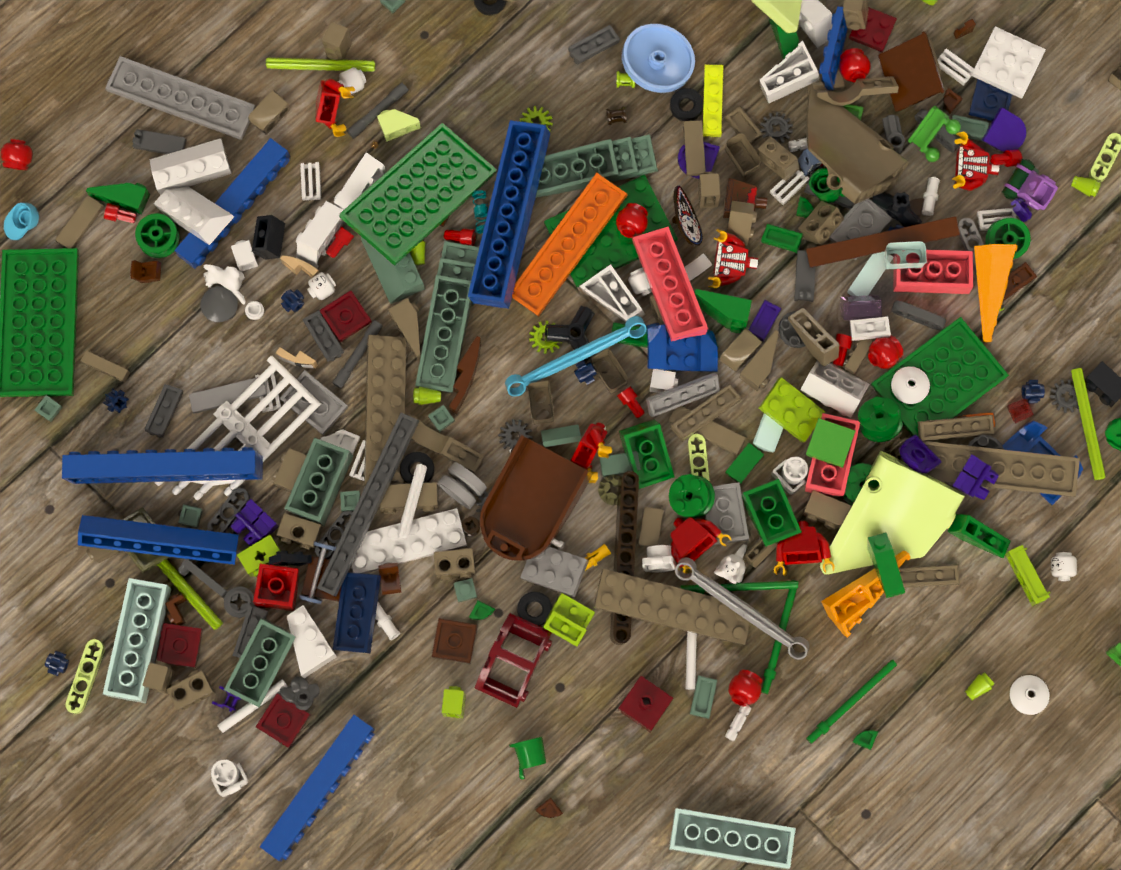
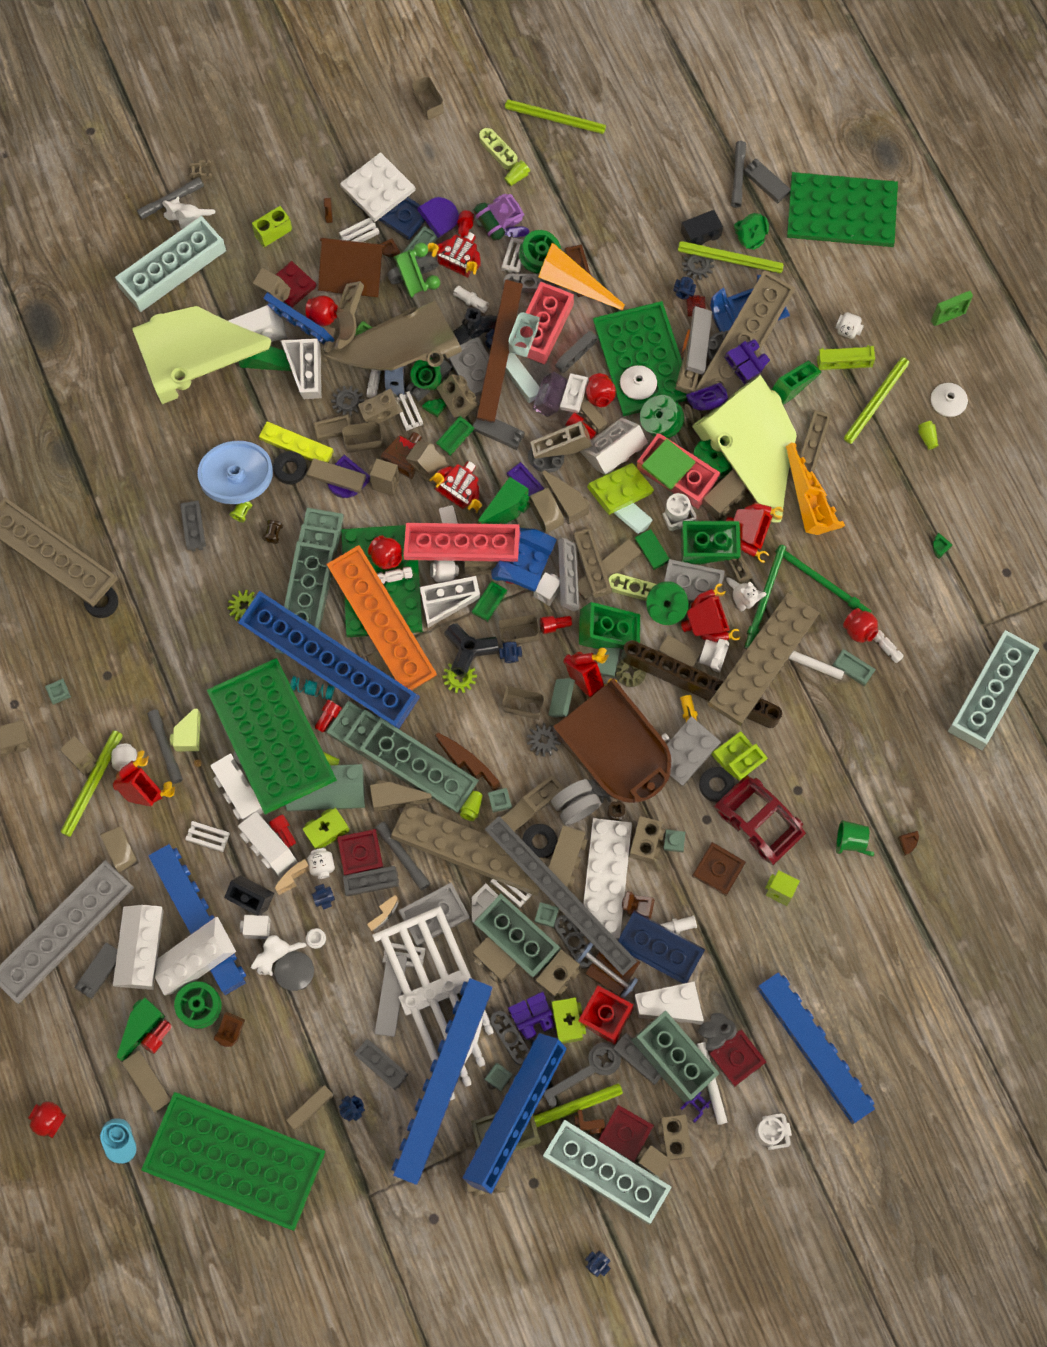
camera: 70 degrees left, 5 degrees down
sand green plate [35,395,63,422] -> none
yellowish green beam [66,639,105,714] -> none
black plate [269,551,312,566] -> none
white axle [397,464,427,539] -> none
green tile [469,600,495,620] -> none
medium azure piece [505,316,647,397] -> none
dark red brick [618,676,673,733] -> none
shield [672,185,703,246] -> none
light grey piece [675,558,809,660] -> none
green bar [806,660,897,744] -> none
green slope [867,532,905,598] -> none
dark grey piece [882,115,905,154] -> none
none -> lime brick [303,808,350,850]
none -> white axle [377,567,413,584]
none -> light grey tile [685,306,712,375]
none -> lime axle [844,357,909,444]

